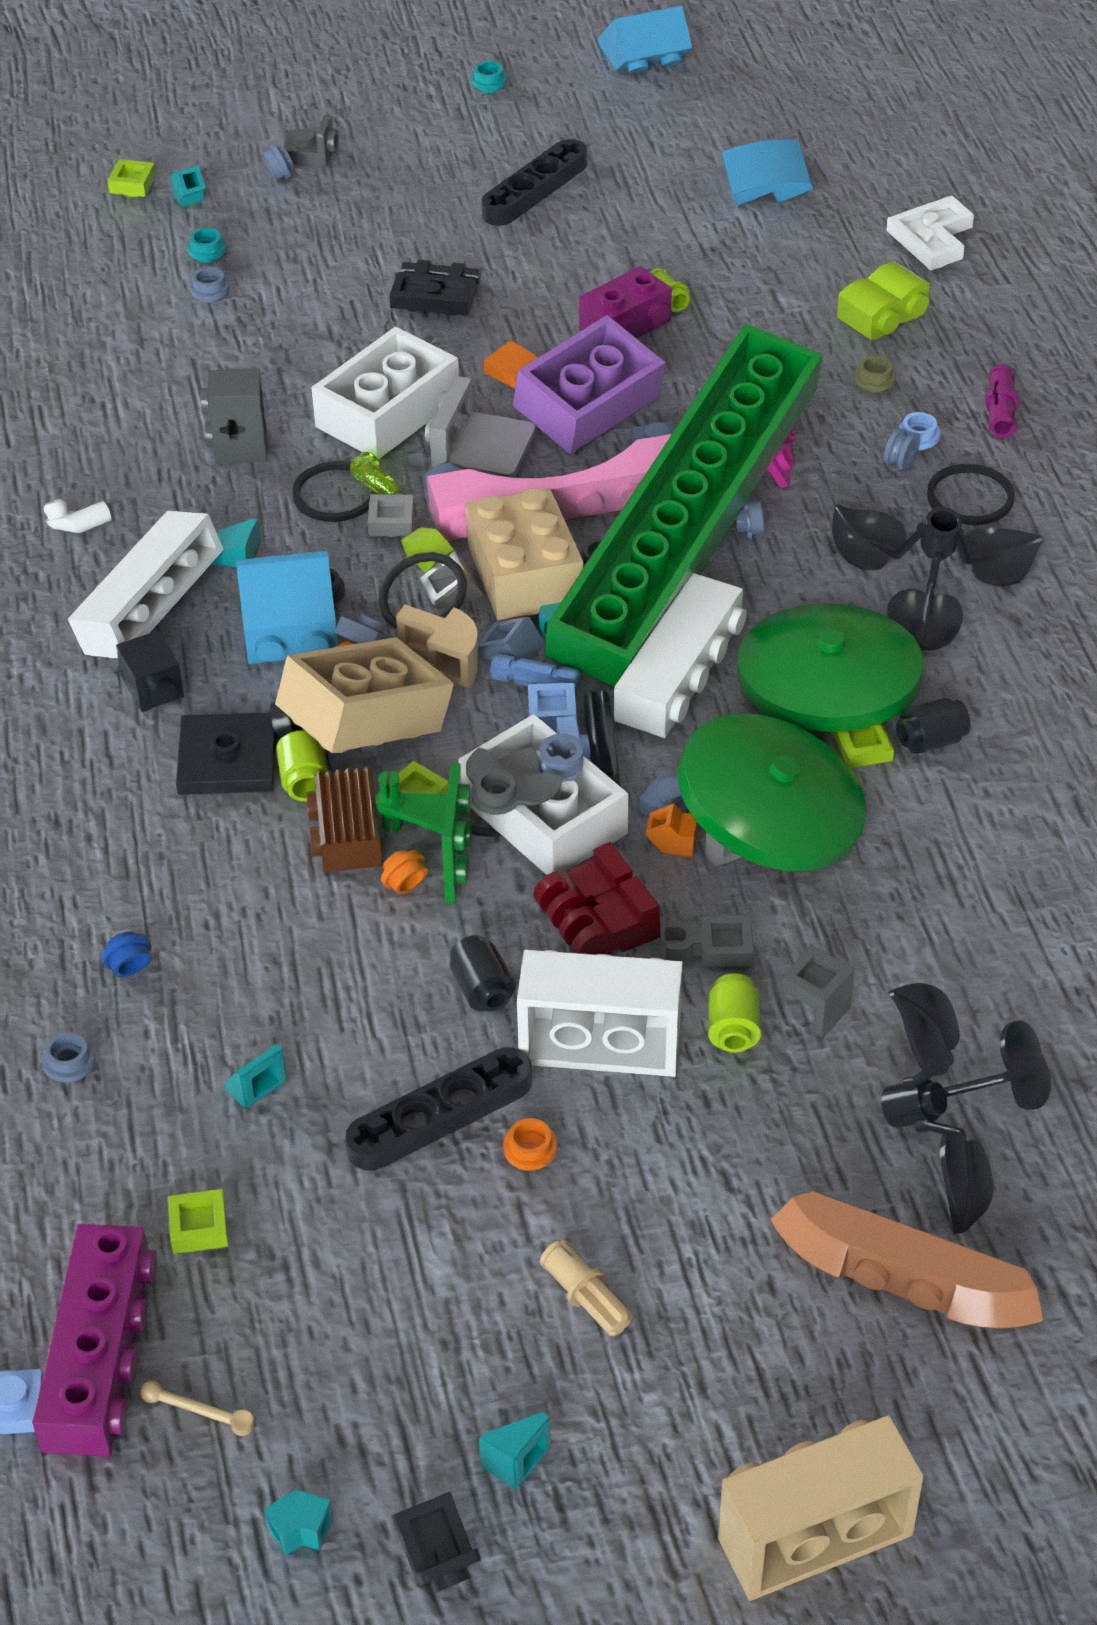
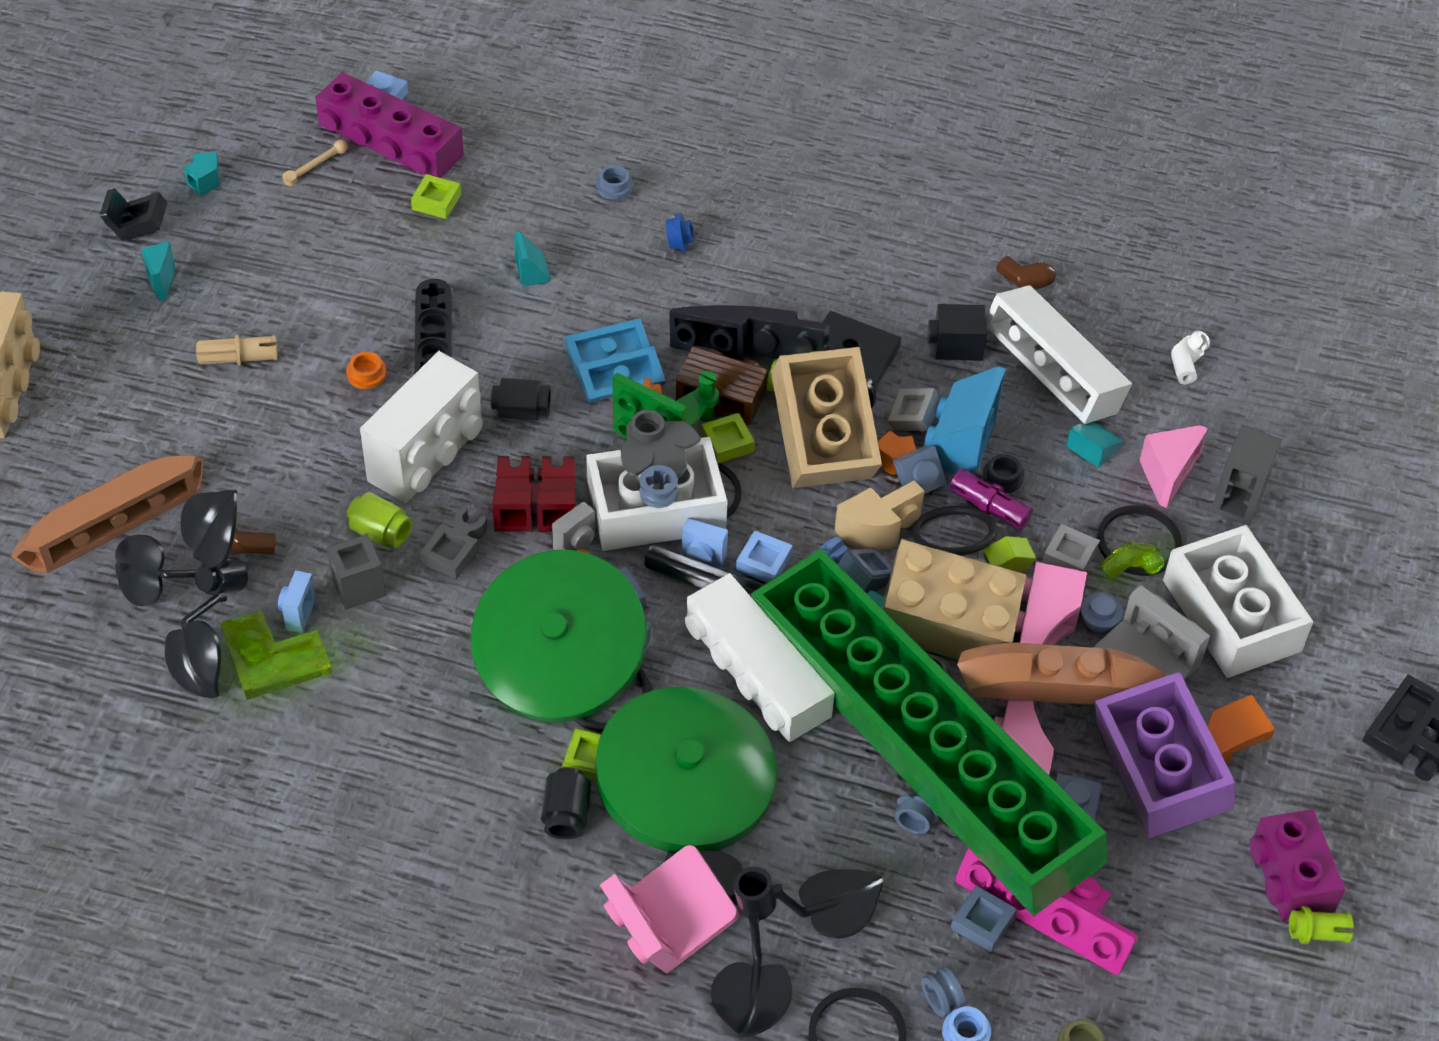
camera: 115 degrees right, 5 degrees up
none -> clear neon green plate [220,610,332,701]
none -> reddish brown arm [230,527,276,554]
none -> light blue plate [278,570,316,633]
none -> light grey plate [552,501,596,550]
none -> dark azure slope [564,318,666,403]
none -> bright pink bracket [600,845,739,974]
none -> black slope [669,305,829,360]
none -> light grey plate [888,388,941,431]
none -> magenta pin [949,468,1033,532]
none -> sand blue plate [951,885,1017,953]
none -> nougat brick [957,643,1167,705]
none -> reddish brown arm [996,256,1056,289]
none -> bright pink slope [1139,425,1208,508]

